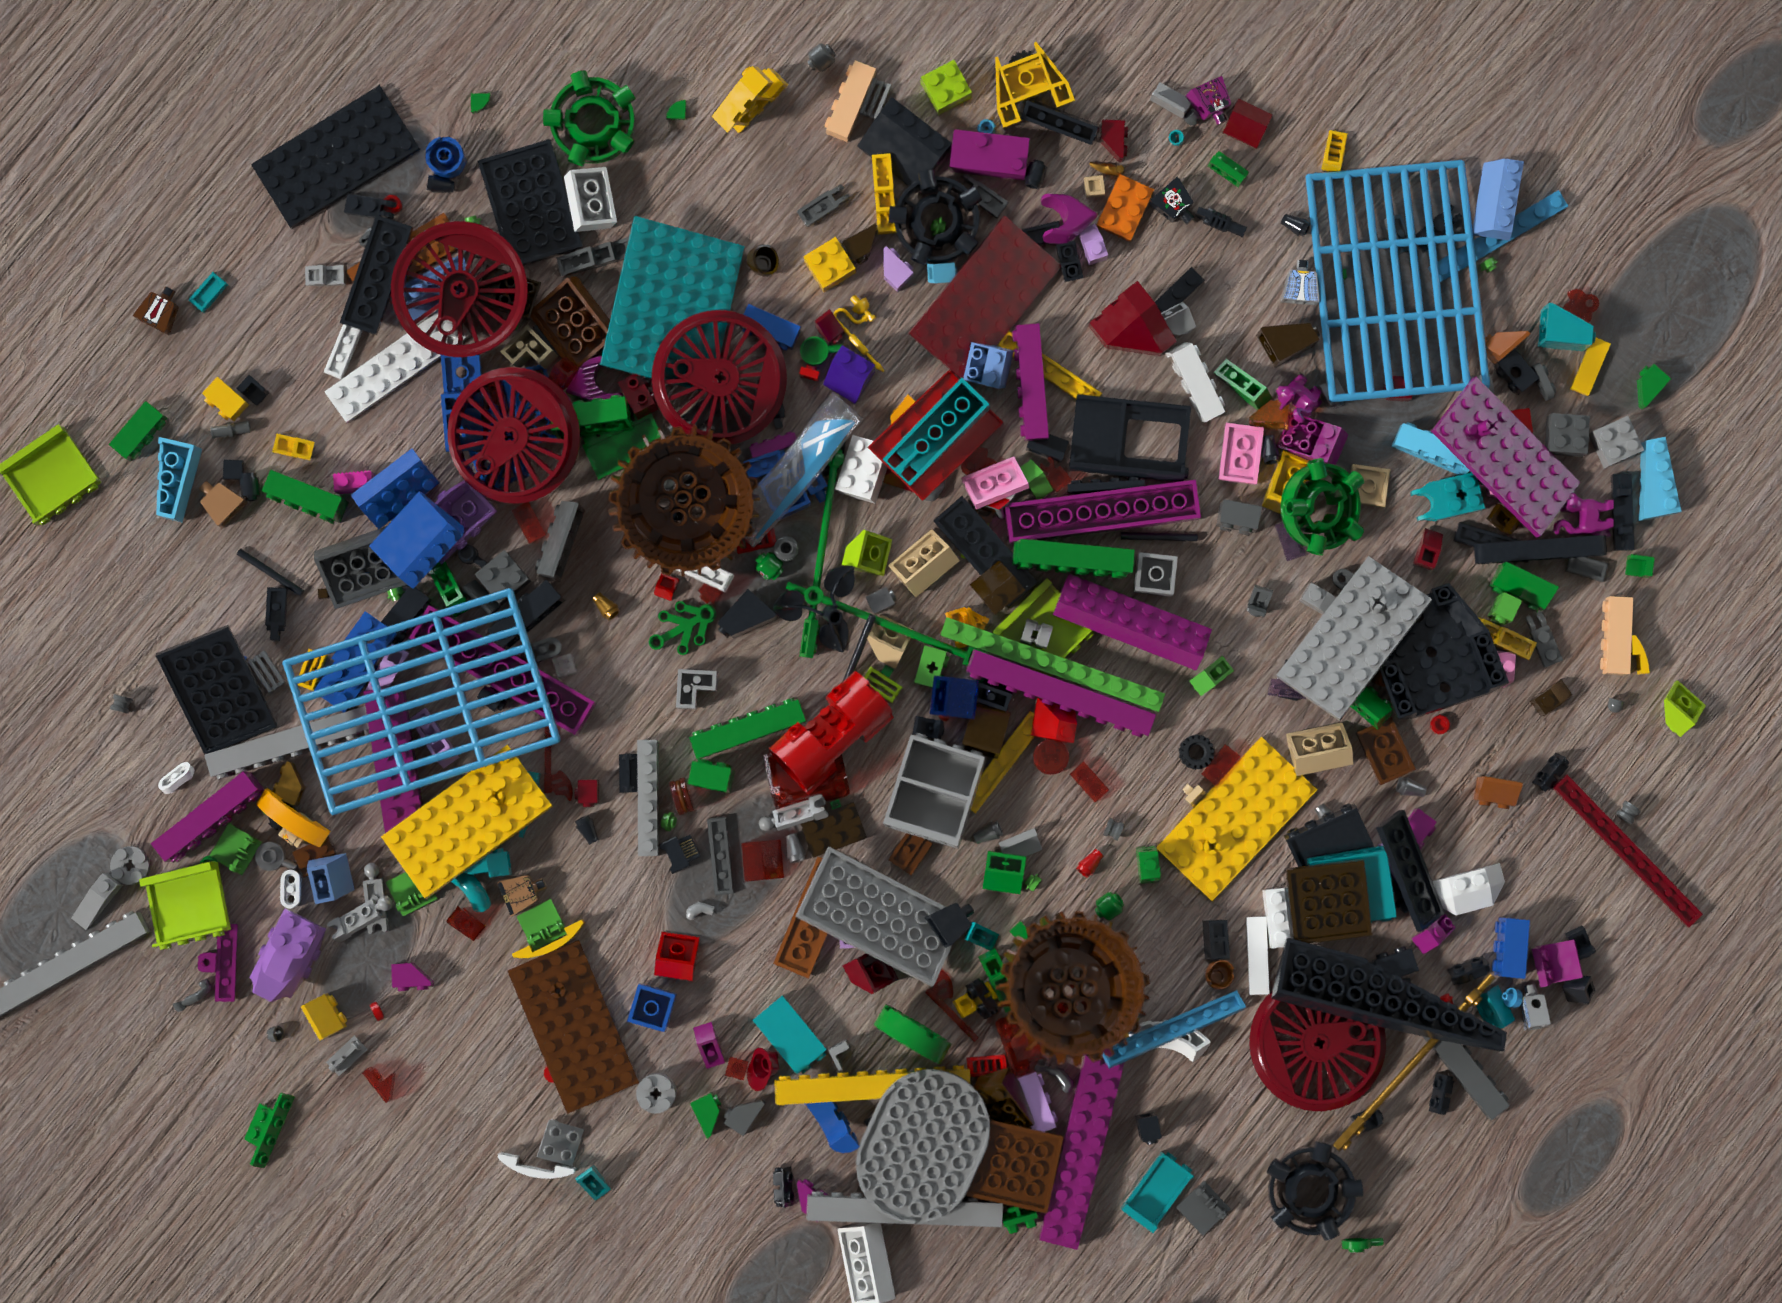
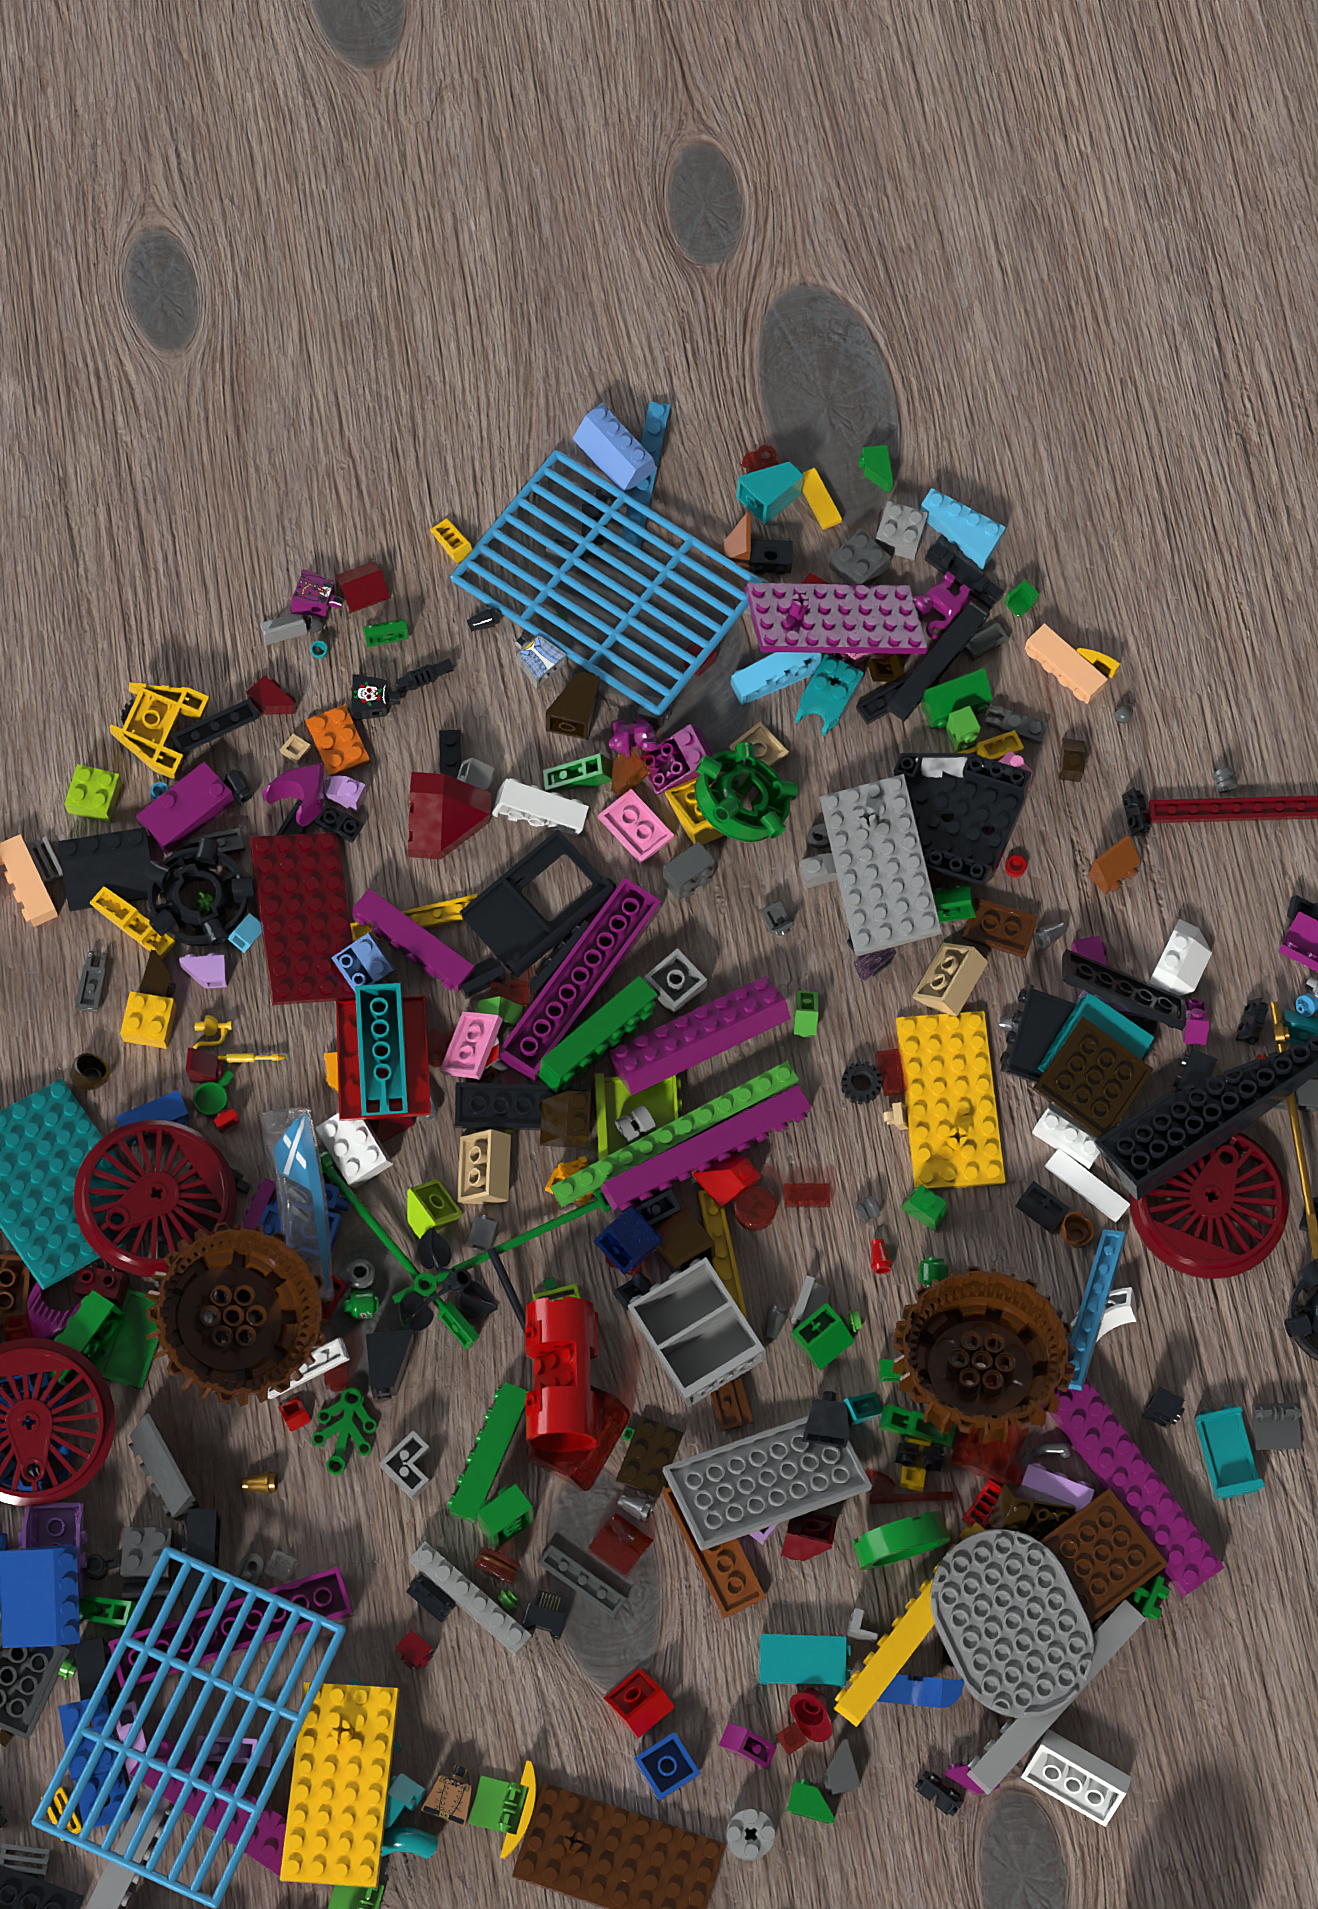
camera: 55 degrees left, 15 degrees down
clear red slope [446,906,486,941] -> none
black brick [477,685,507,712] -> none
clear red plate [512,502,547,544] -> none
clear red piece [544,726,573,801] -> none
black cone [575,815,599,845] -> none
light grey arm [686,902,715,920] -> none
light grey plate [759,795,829,831] -> none
dark purple slope [823,345,875,405] -> none
tan slope [867,614,912,669] -> none
bright green brick [914,645,949,689] -> none
pearl gold bar [1089,162,1125,176] -> none
black bar [1121,532,1198,541] -> none
black cone [1262,435,1281,465] -> none
clear purple hinge [1275,523,1306,562] -> none
dark red slope [1413,528,1443,570] -> none
bright green plate [1480,256,1498,273] -> none
blue brick [1492,917,1530,979] -> none
dark grey plate [1531,363,1556,401] -> none
lime slope [1664,680,1706,737] -> none

